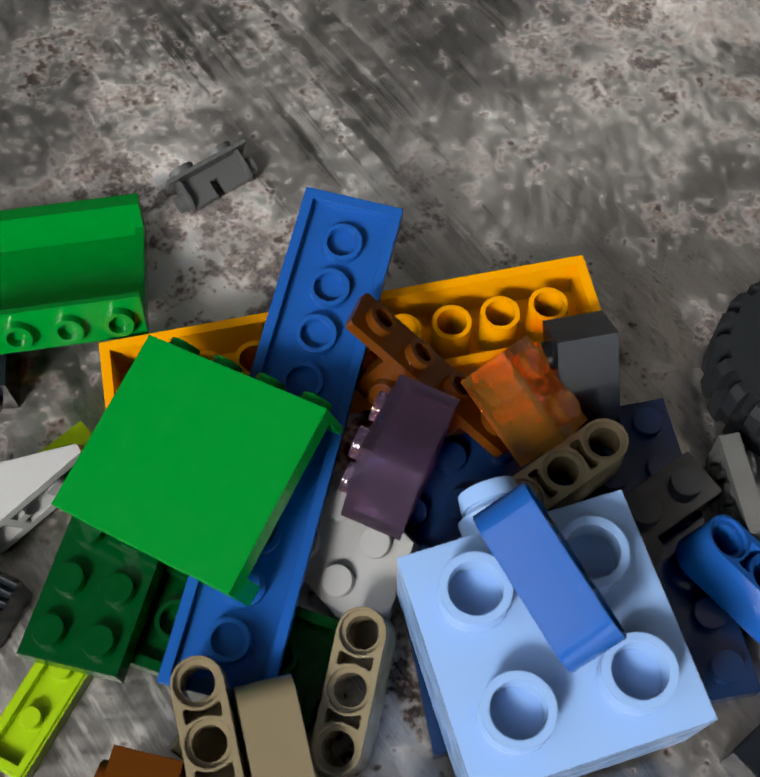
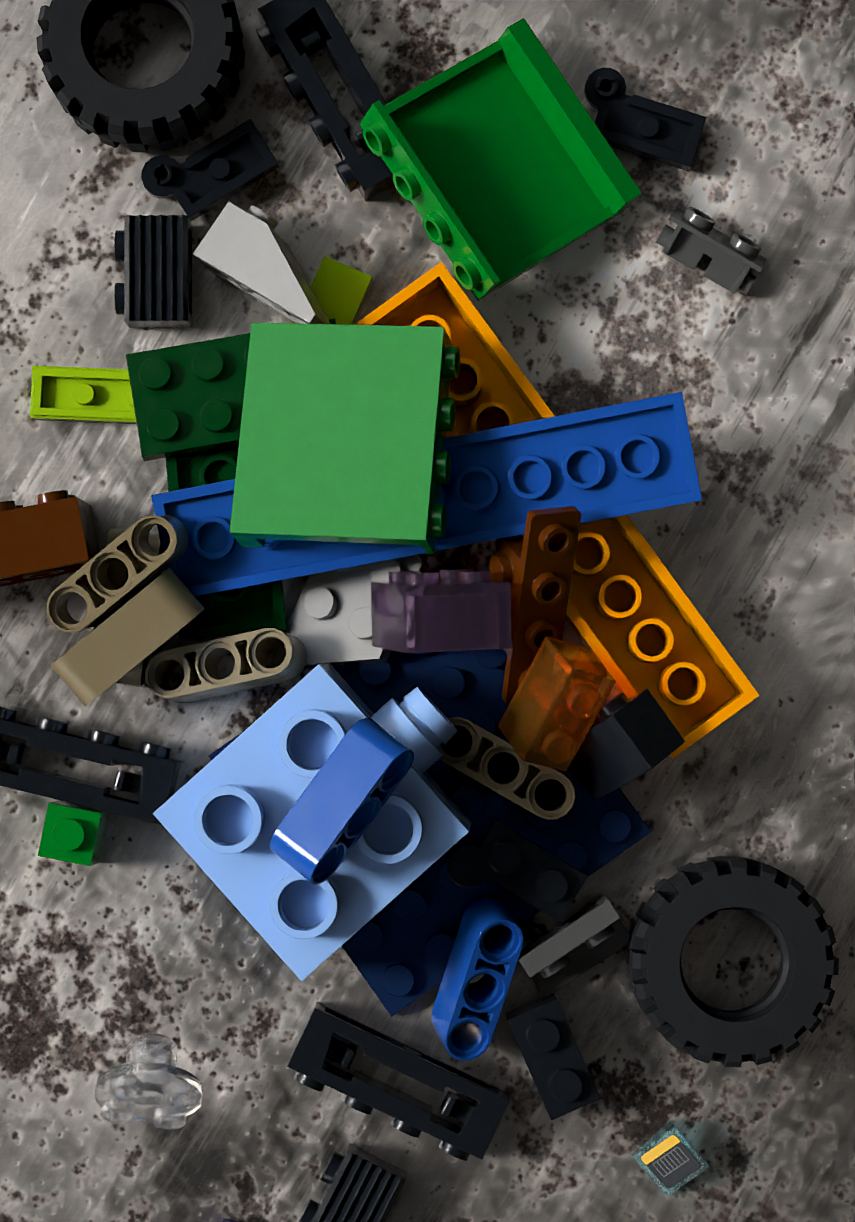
camera: 60 degrees right, 25 degrees up
none -> black hinge [584,68,707,171]

